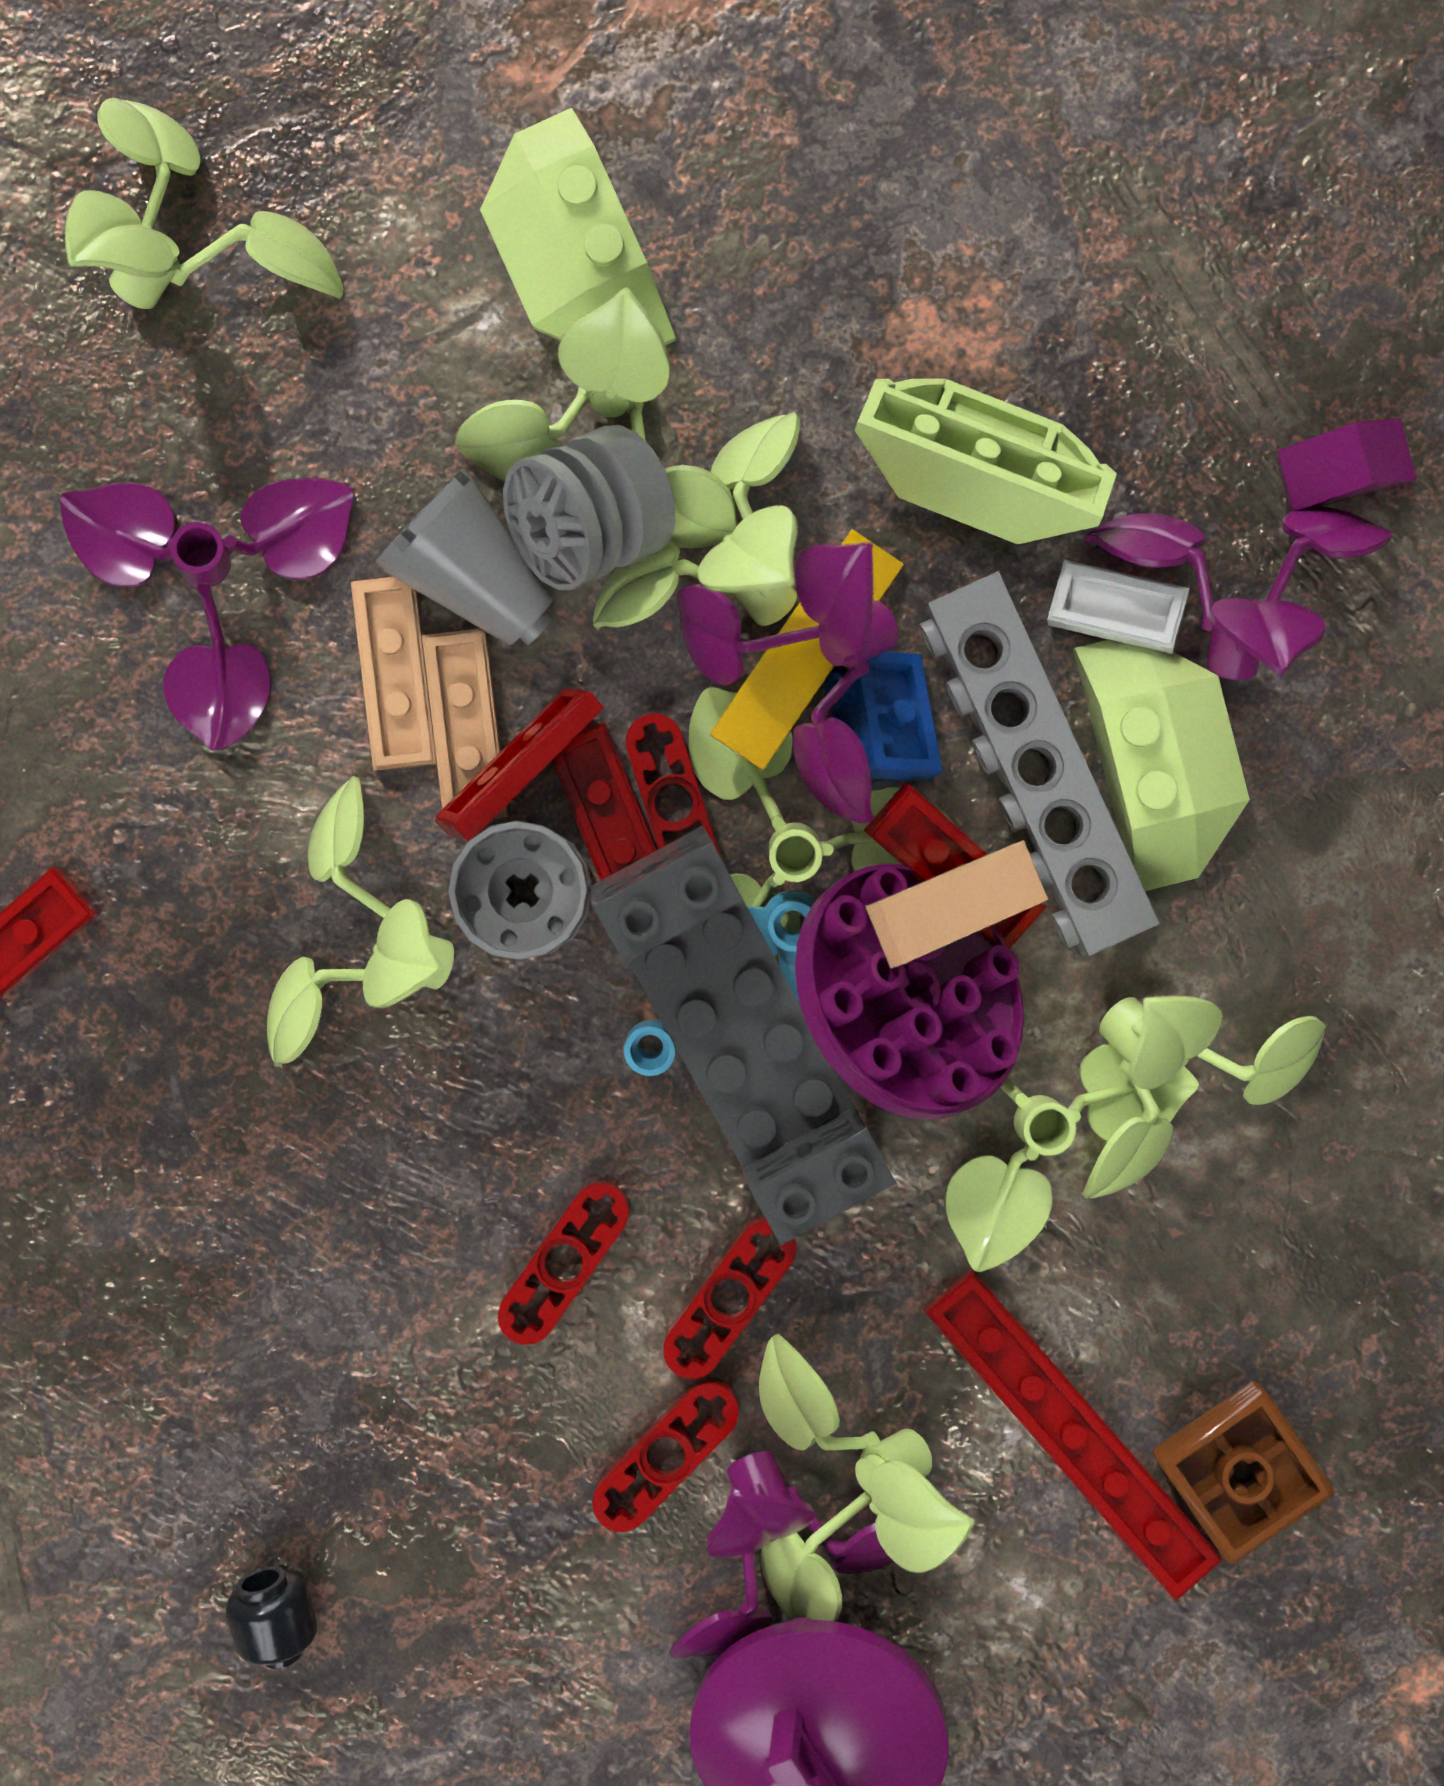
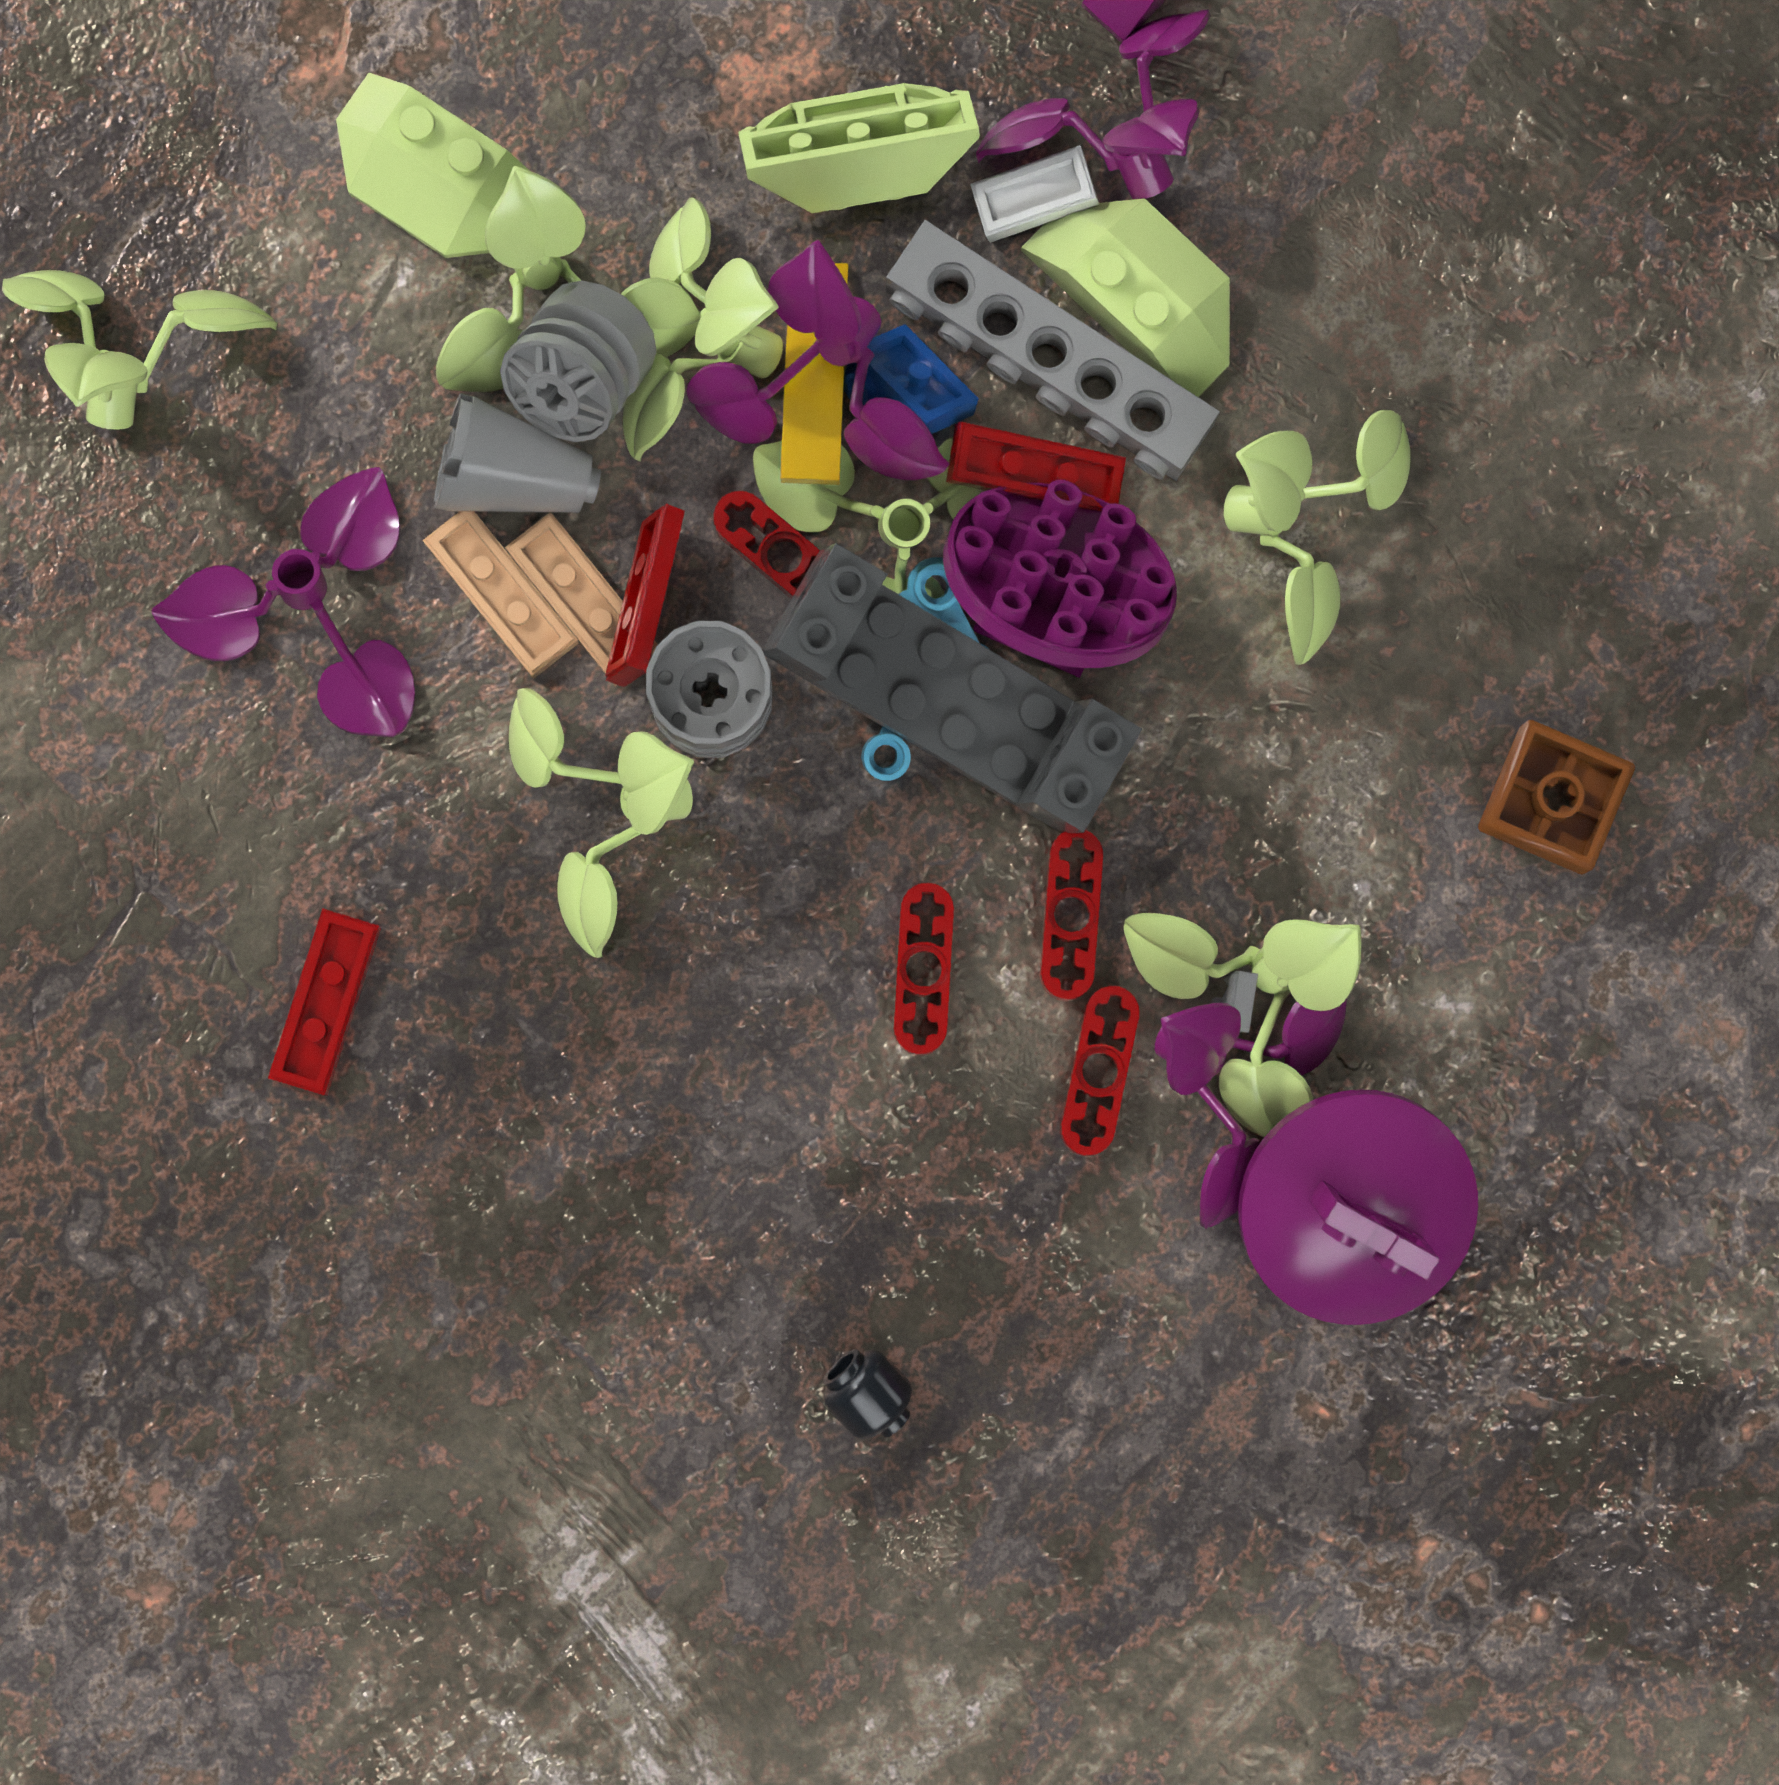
camera: 40 degrees left, 5 degrees down
red tile [552,722,657,881] -> none
light nougat tile [865,840,1048,968] -> none
red tile [923,1268,1224,1601] -> none
yellowish green plant [945,1042,1199,1272] -> none
none -> light grey tile [1210,971,1258,1033]

